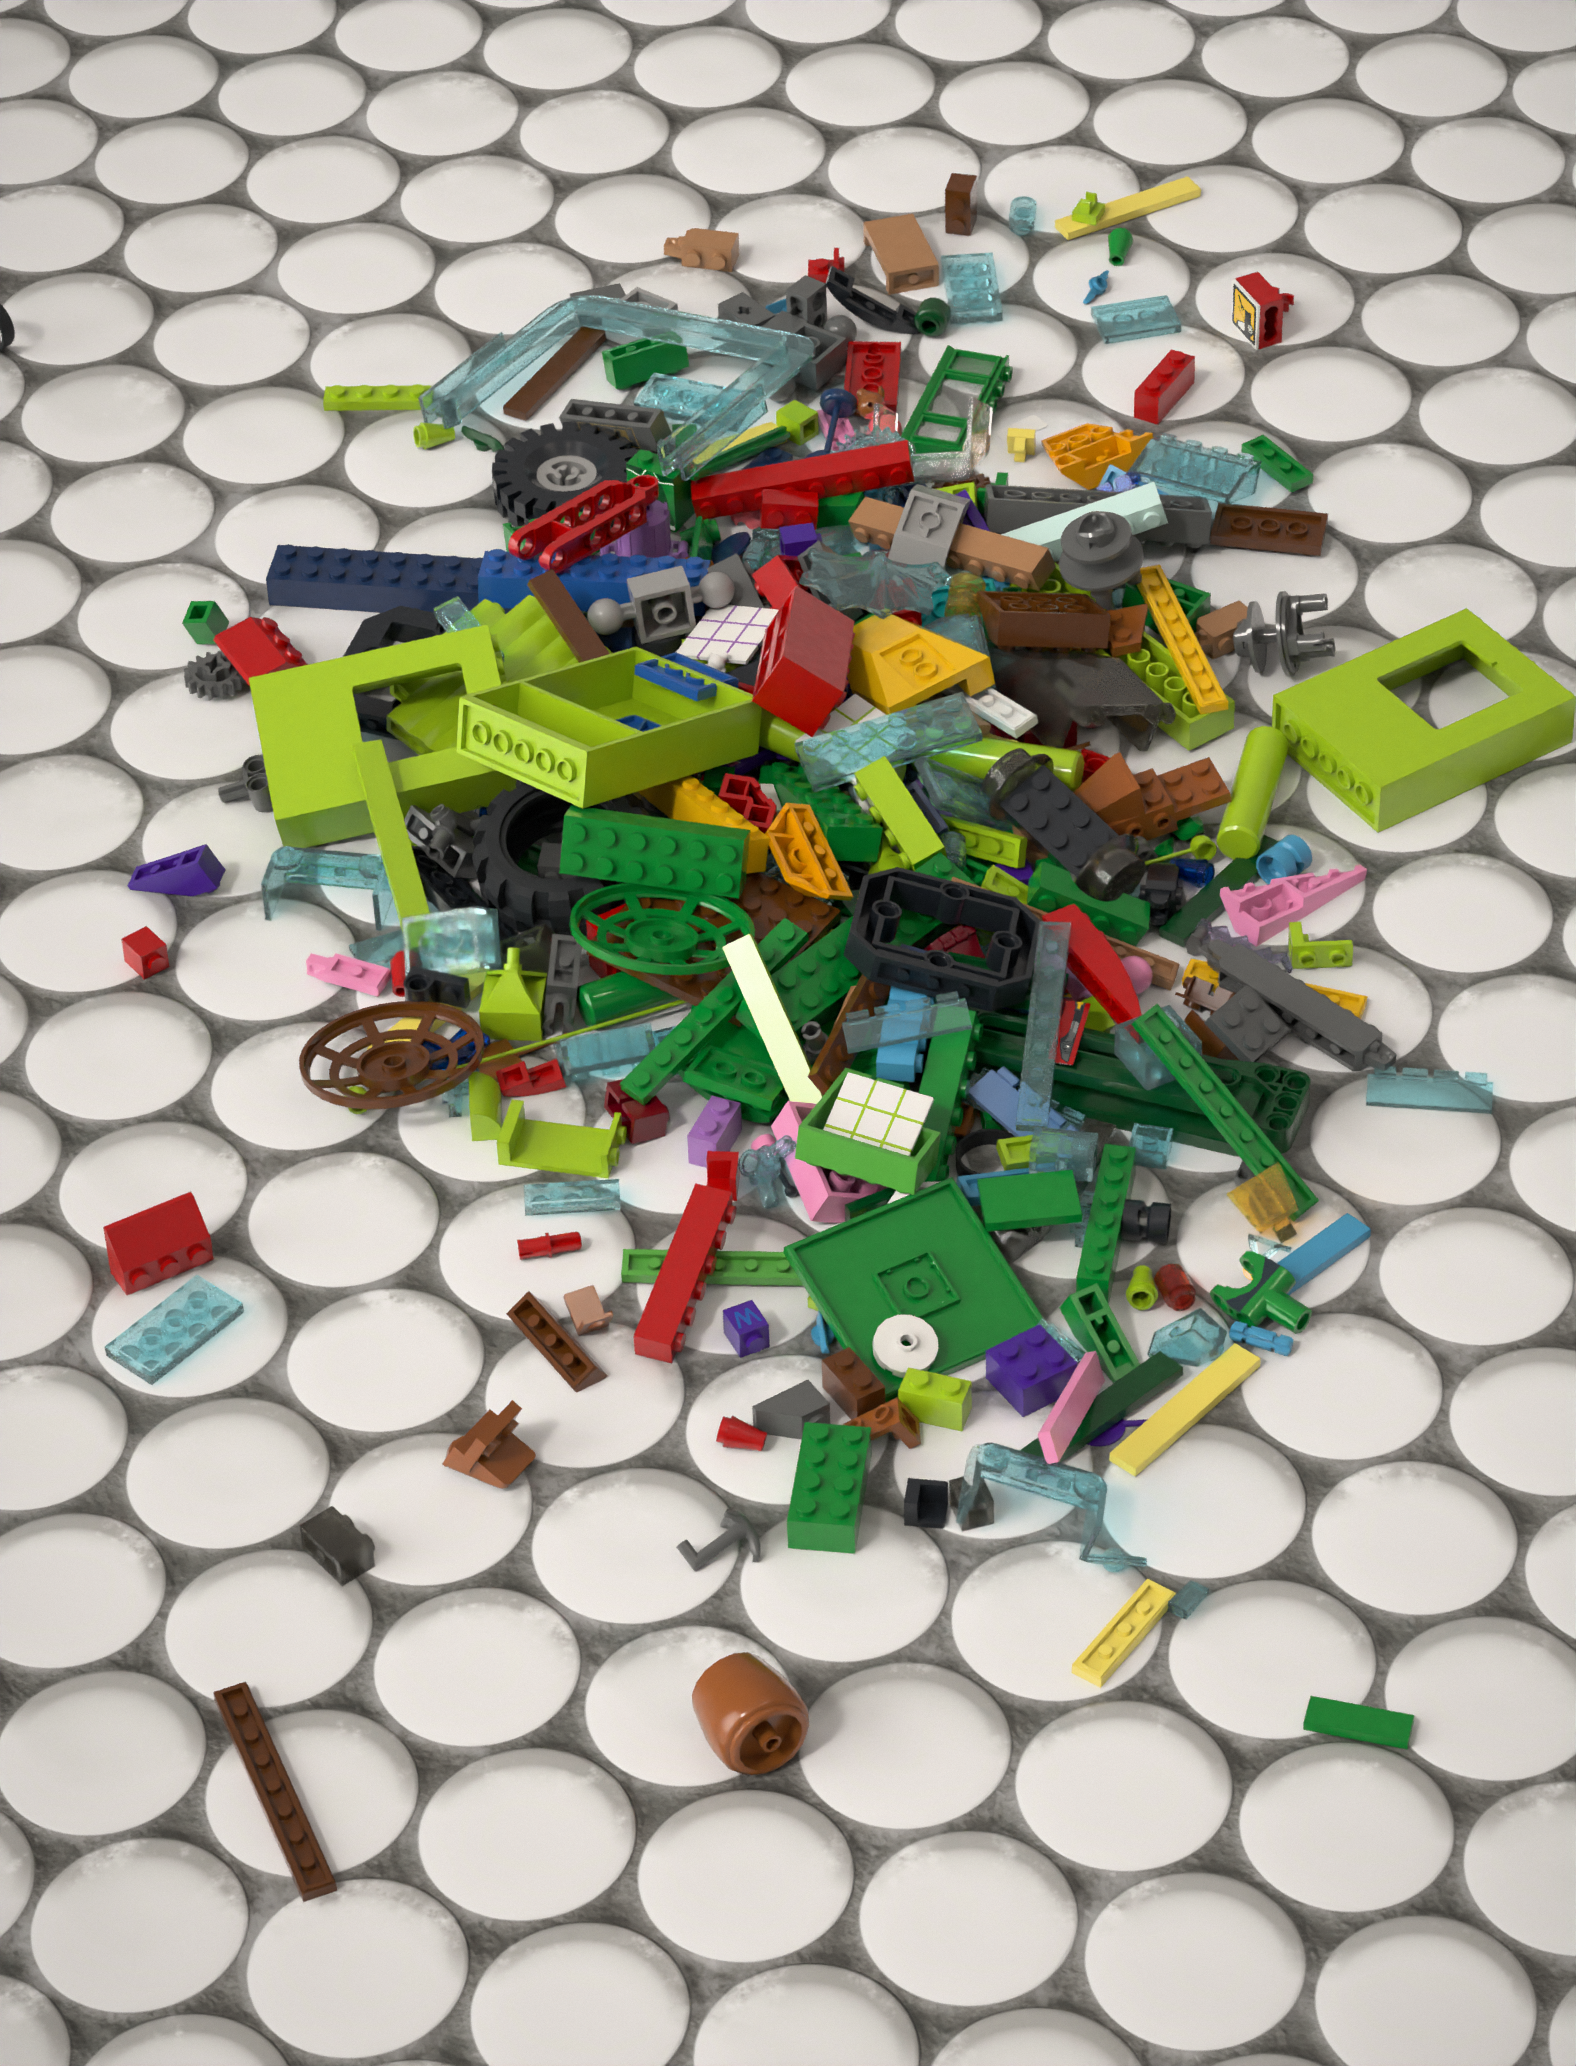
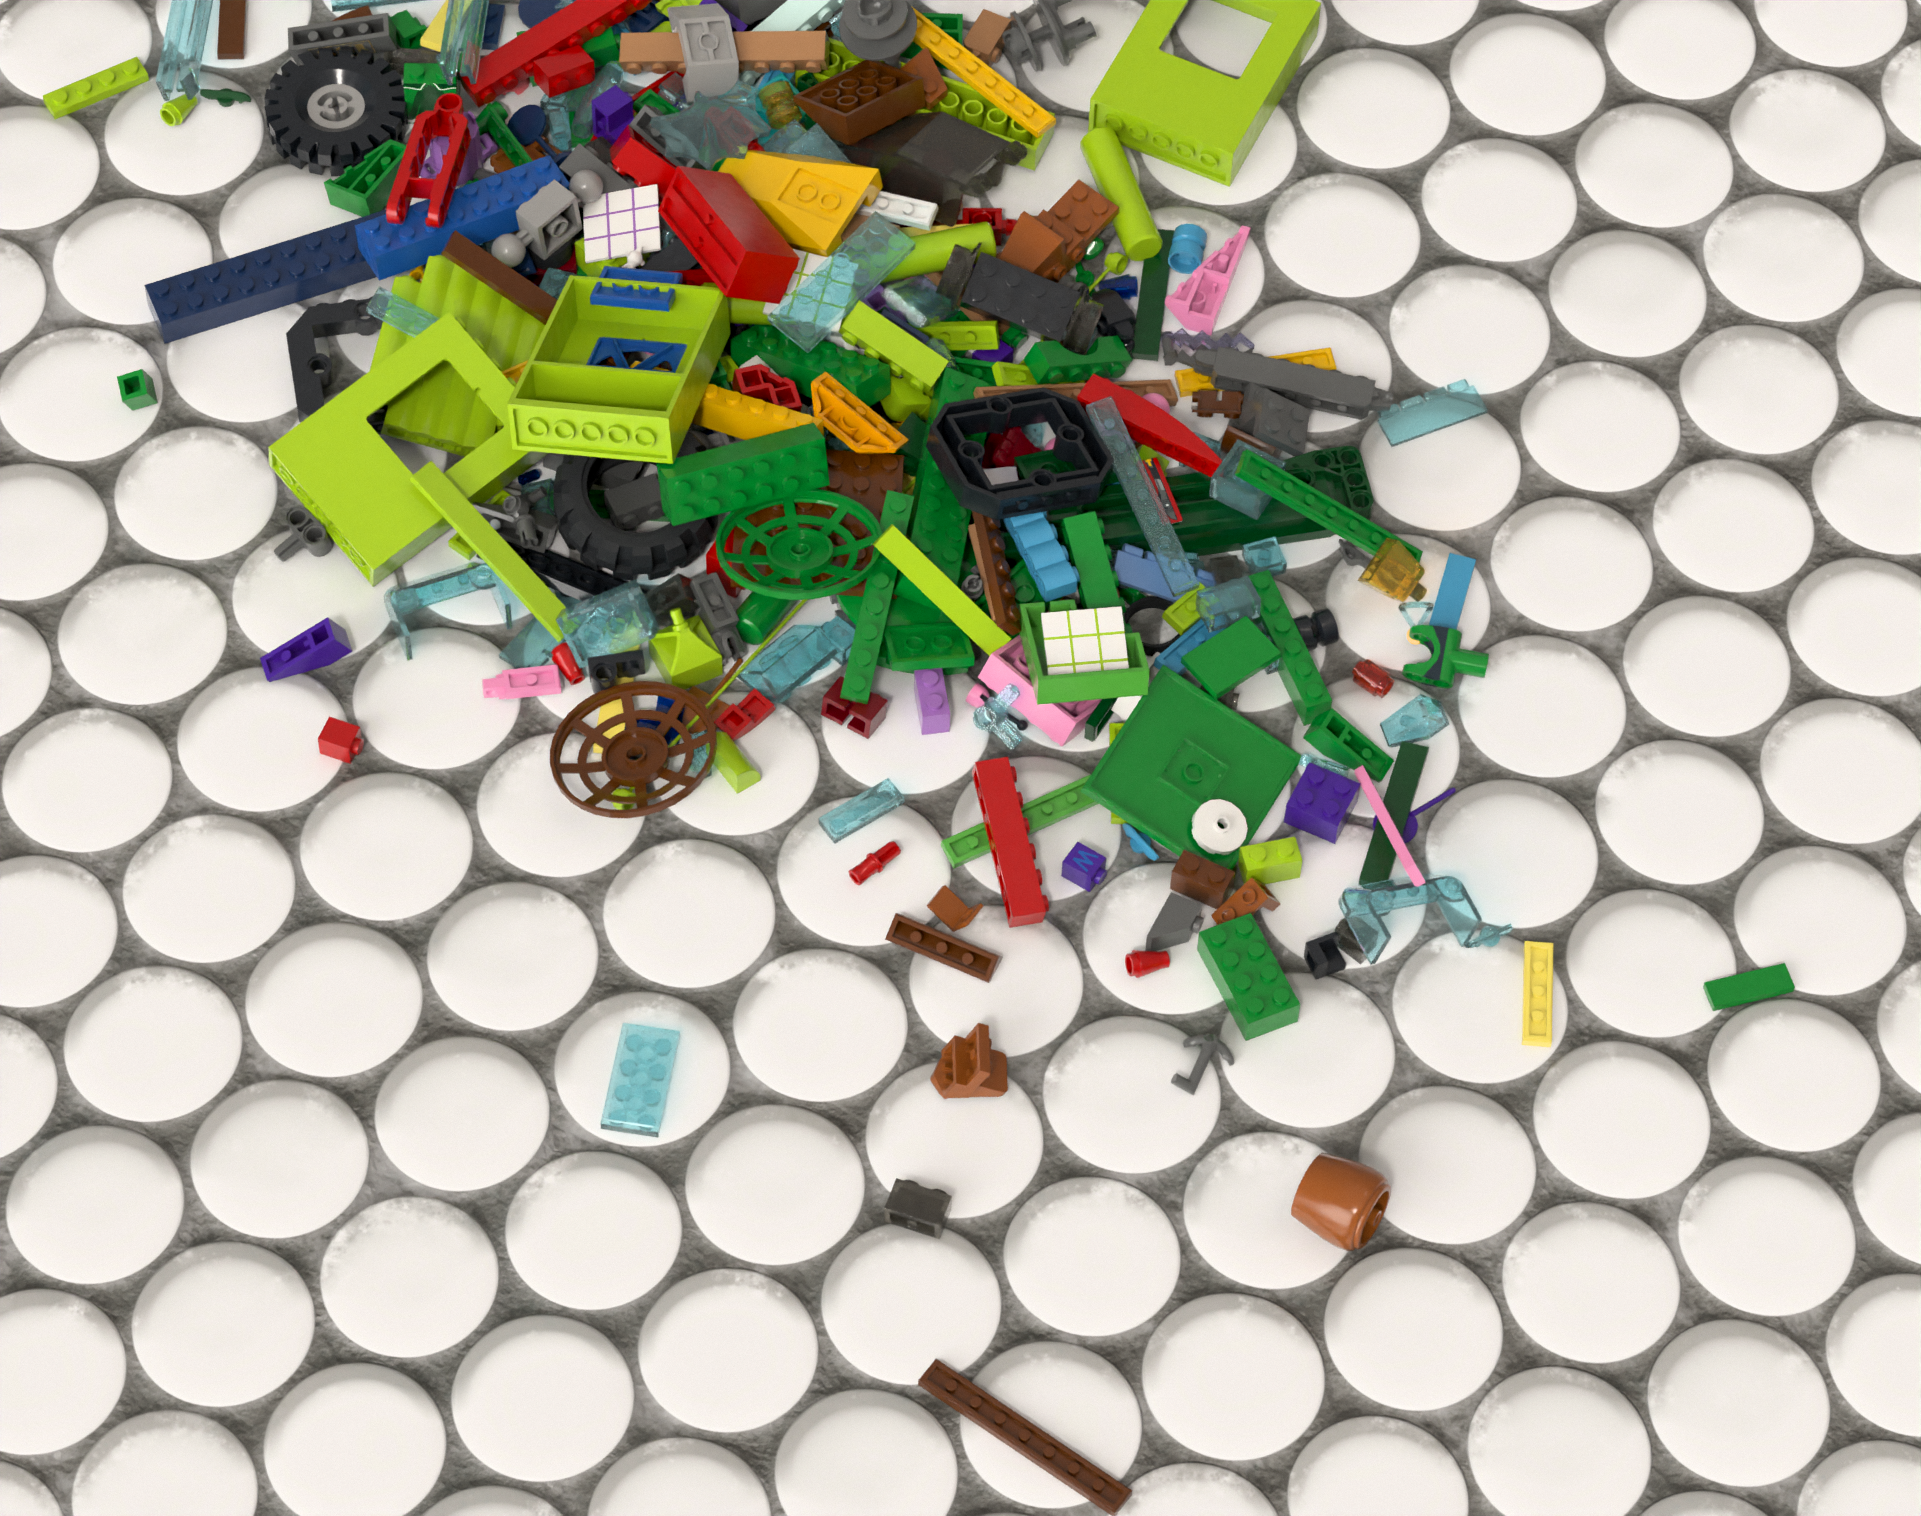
camera: 35 degrees left, 15 degrees up
red slope [103,1191,214,1295] -> none
dark grey gear [184,651,246,700] -> none
red slope [213,617,308,686] -> none
lime panel [497,1099,627,1179] -> none
red panel [706,1151,740,1201] -> none
clear light blue windscreen [842,991,972,1054] -> none
light yellow tile [1109,1343,1261,1477] -> none
lime cone [1126,1265,1158,1310] -> none
clear light blue piece [1168,1580,1209,1620] -> none
dark azure axle [1229,1321,1293,1356] -> none
lime bracket [1288,922,1353,969] -> none

